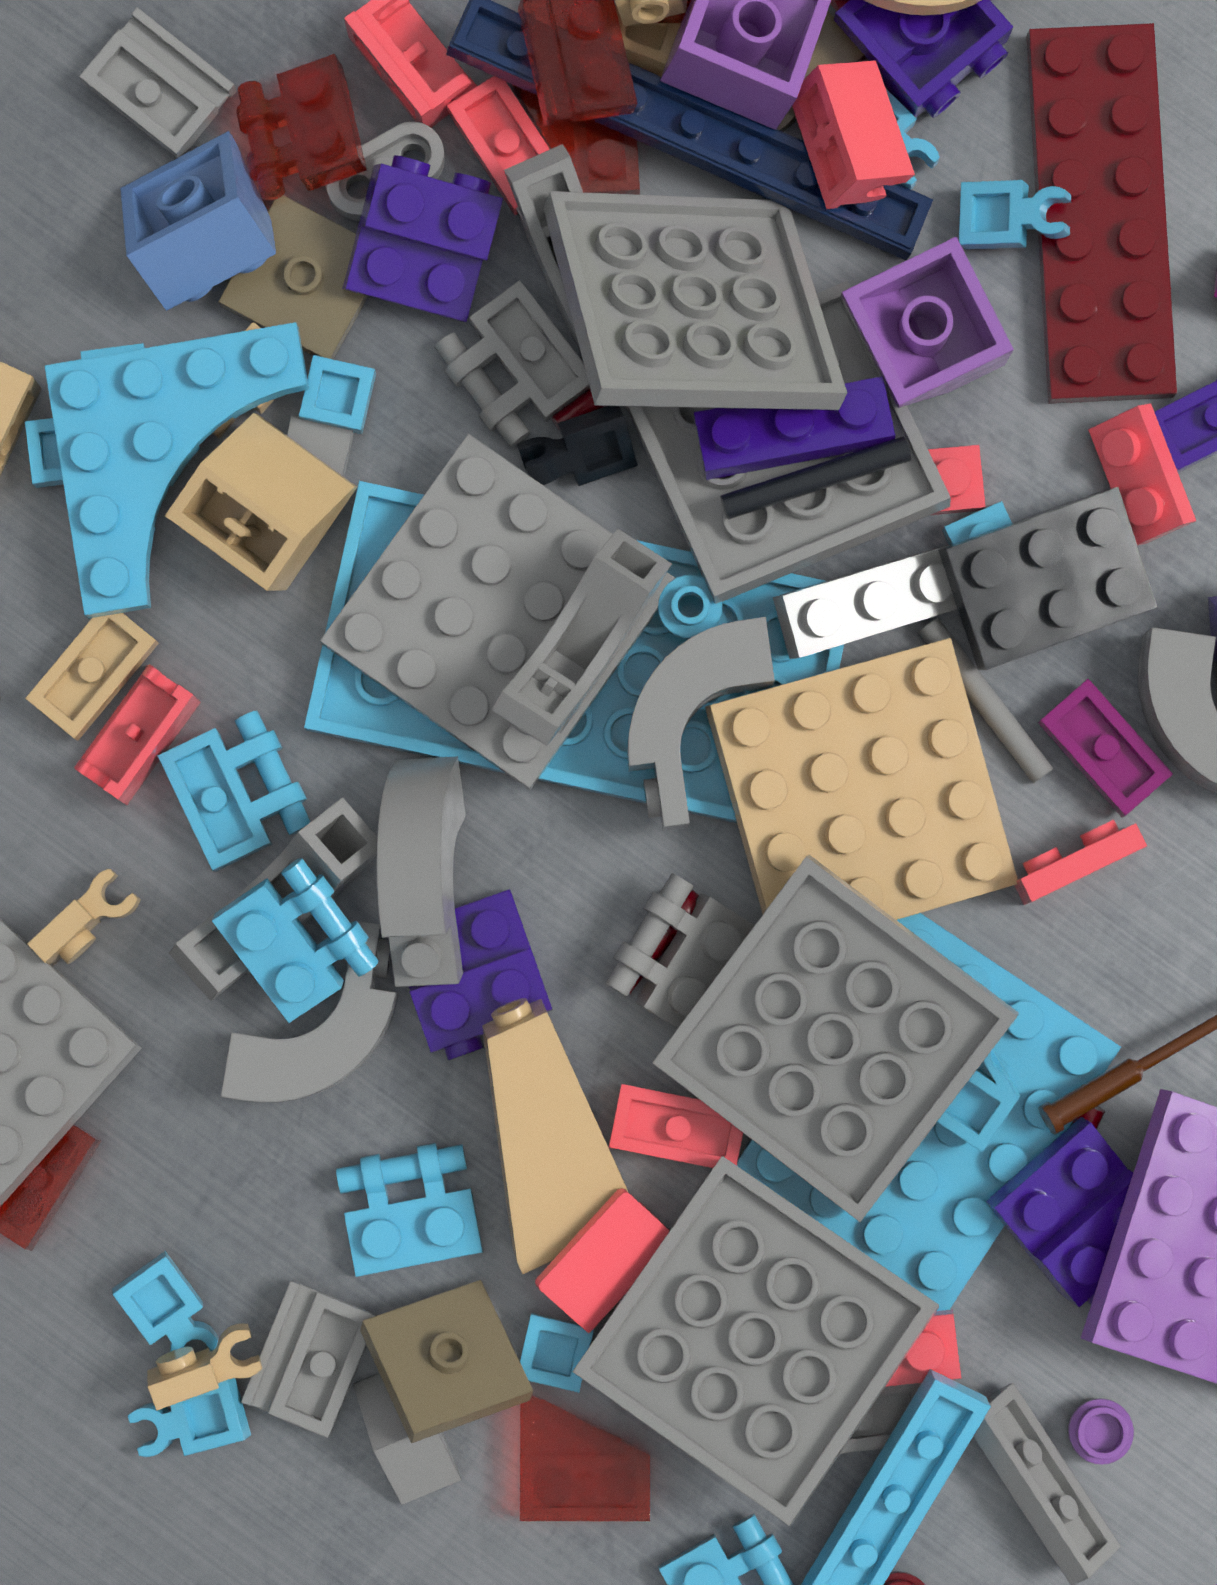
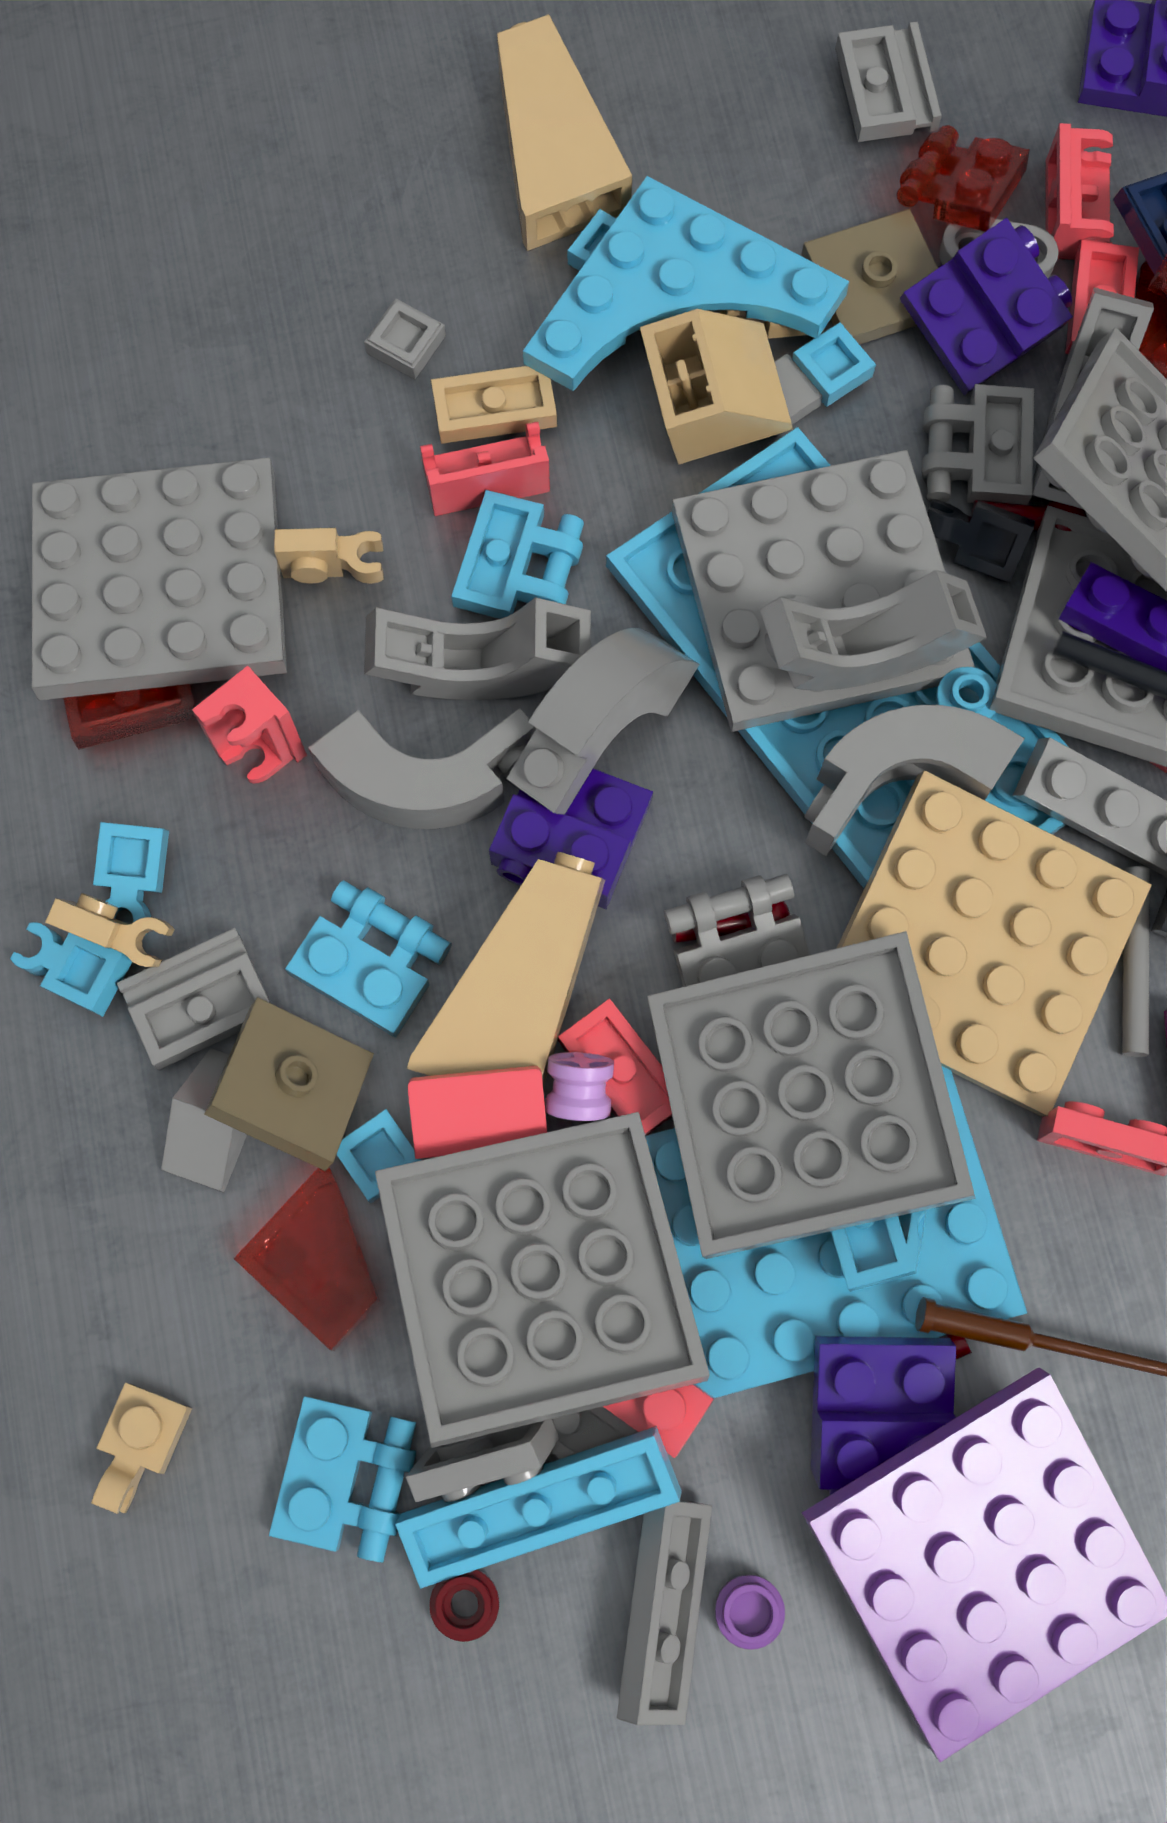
camera: 45 degrees right, 10 degrees down
medium blue slope [120,131,276,311] -> none
medium azure plate [212,858,379,1023] -> none
none -> coral hinge [192,666,307,784]
none -> light grey plate [406,1419,559,1502]
none -> lavender wheel [545,1052,614,1121]

